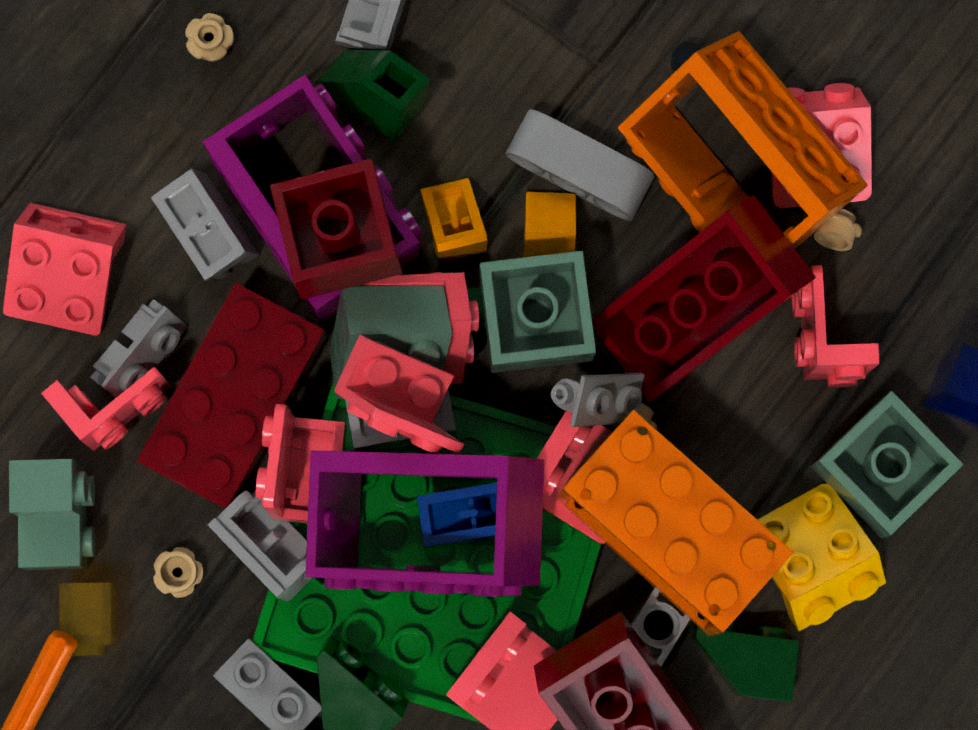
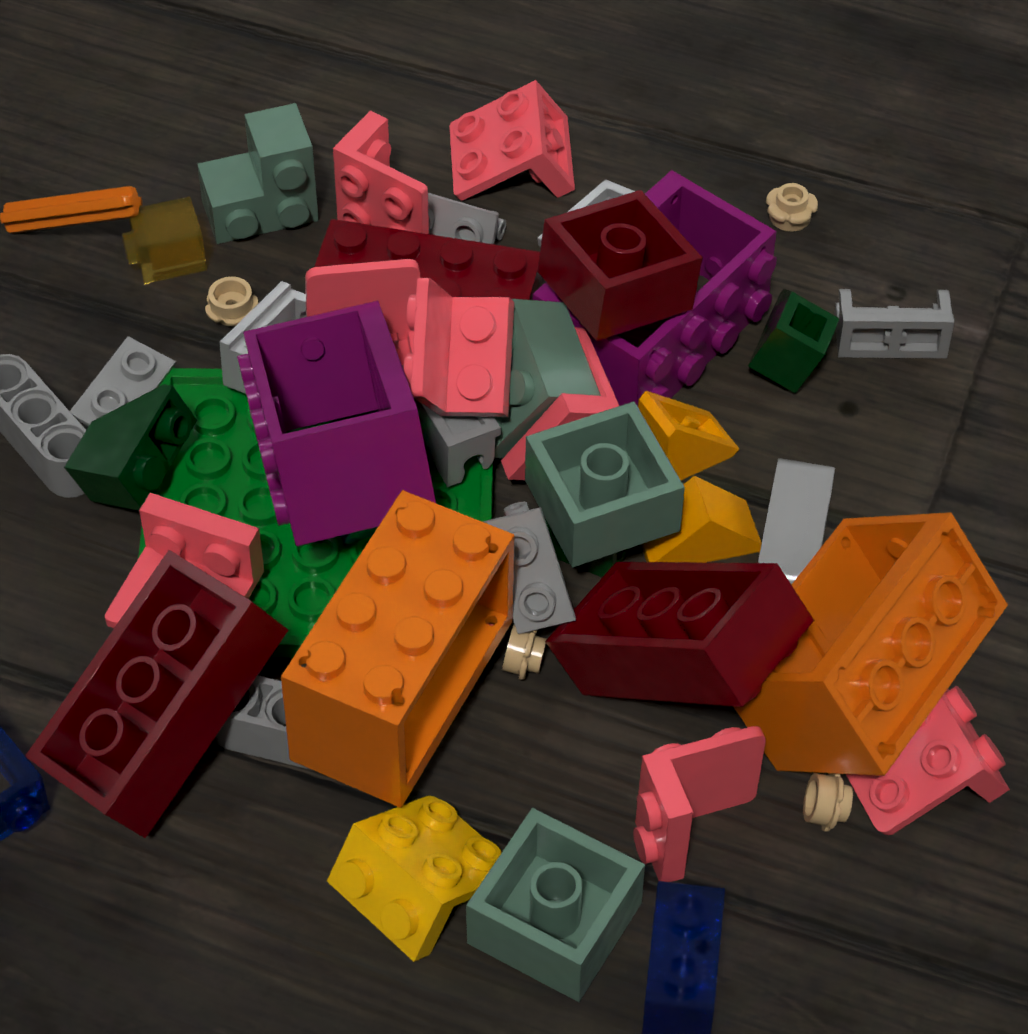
camera: 80 degrees right, 30 degrees down
dark green slope [691,622,799,702] -> none

